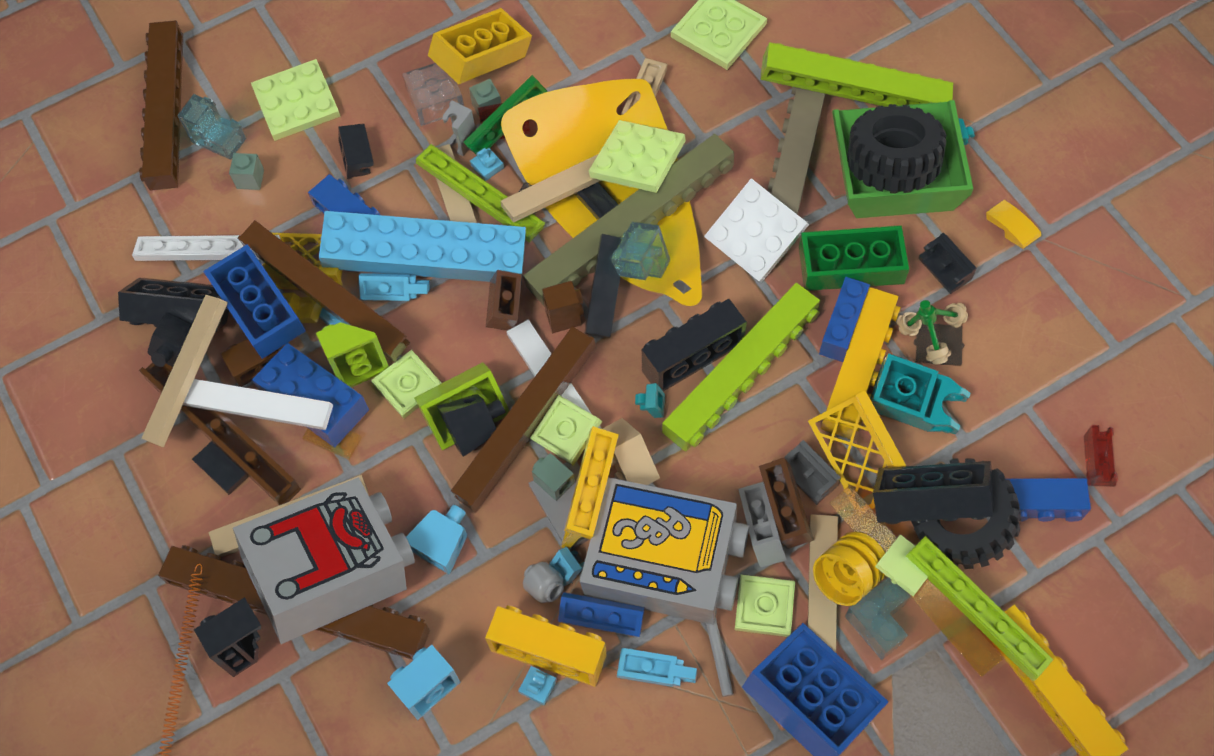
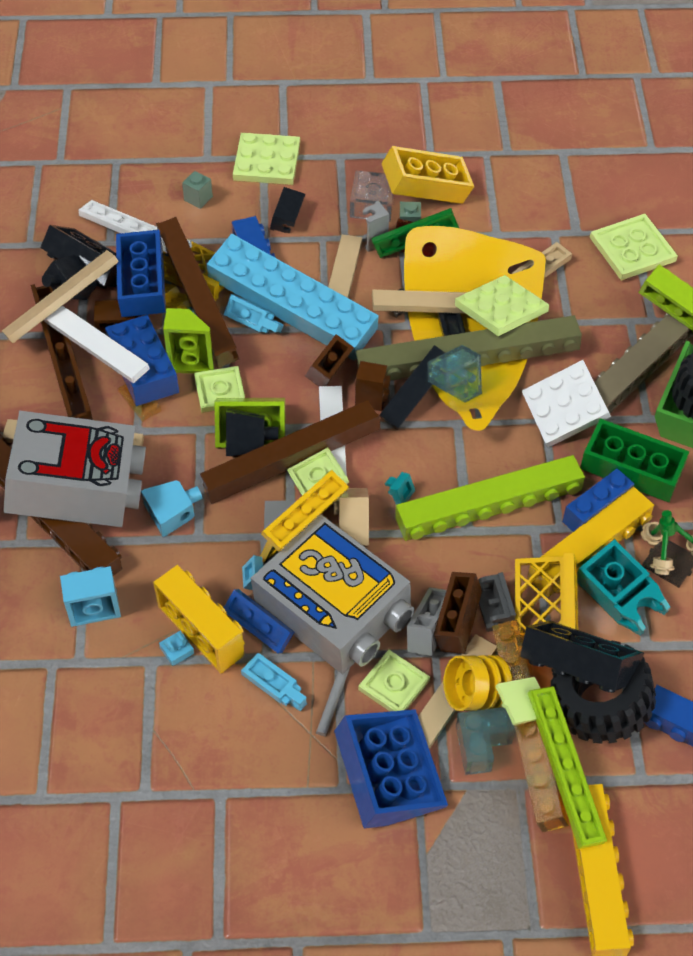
camera: 25 degrees right, 10 degrees down
reddish brown brick [139,20,183,191] -> none
clear light blue brick [178,94,246,160] -> none
black tile [192,441,248,495] -> none
lime tile [416,144,545,243] -> none
medium azure tile [470,148,504,181] -> none
light grey head [523,562,564,603] -> none
sand green brick [532,453,575,501] -> none
black brick [641,299,747,392] -> none

